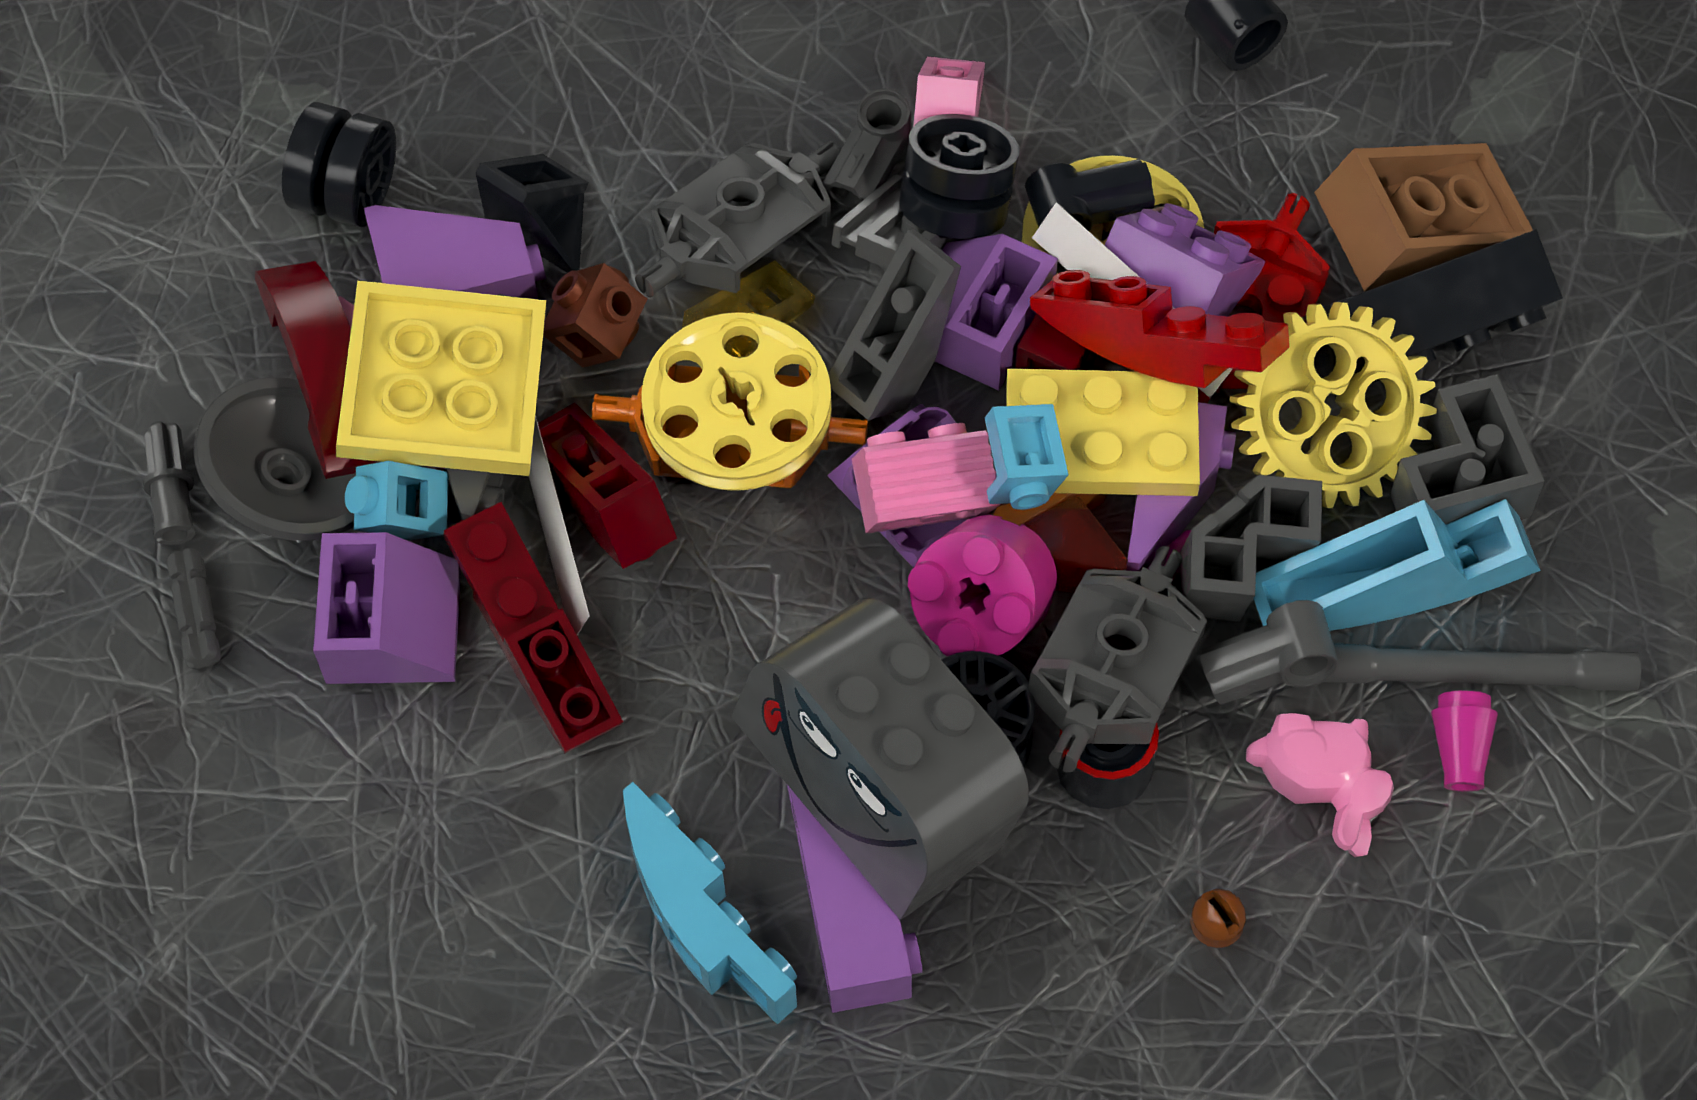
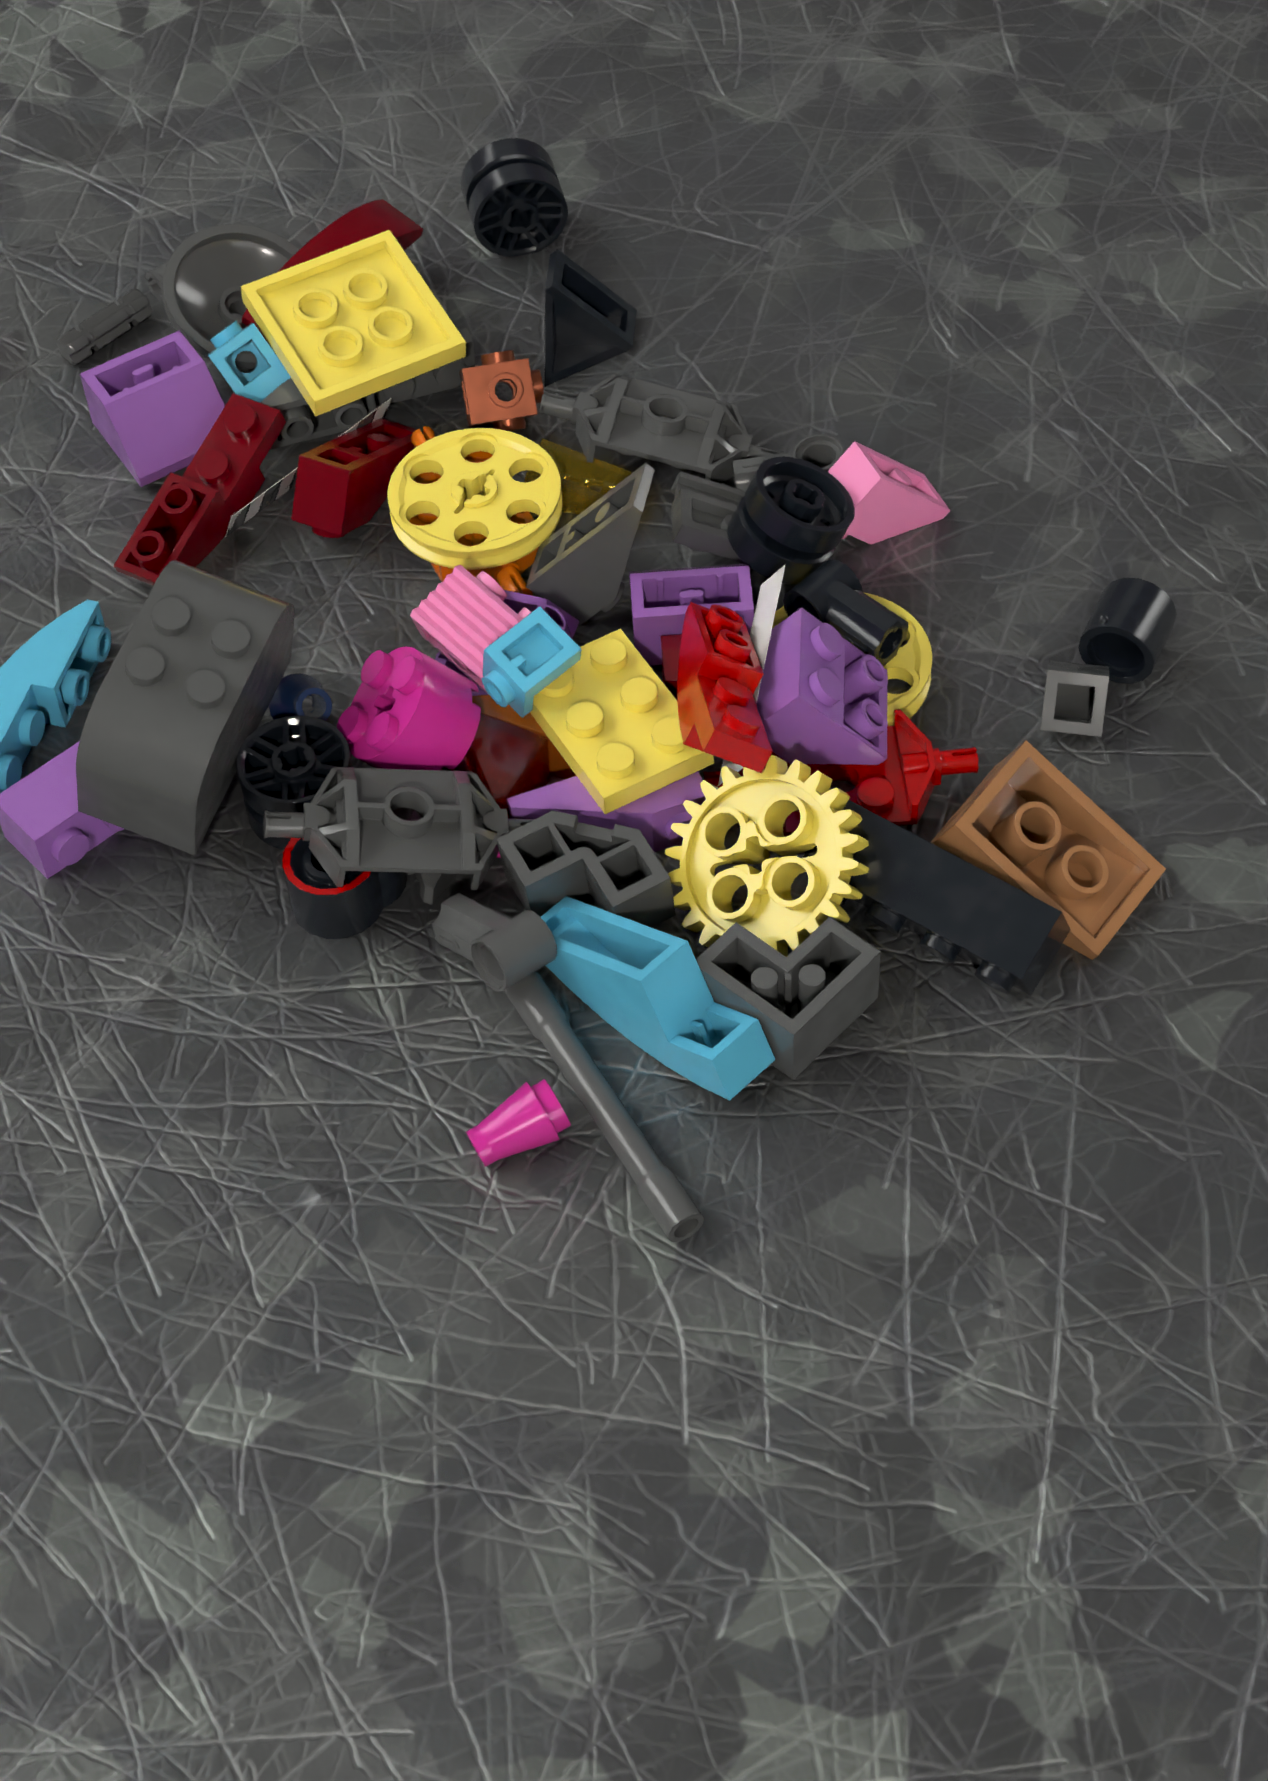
camera: 60 degrees right, 10 degrees down
medium lavender slope [364,205,546,299] -> none
dark orange hinge [1190,888,1246,948] -> none
bright pink animal [1246,713,1394,858] -> none
none -> dark grey brick [1040,660,1109,737]

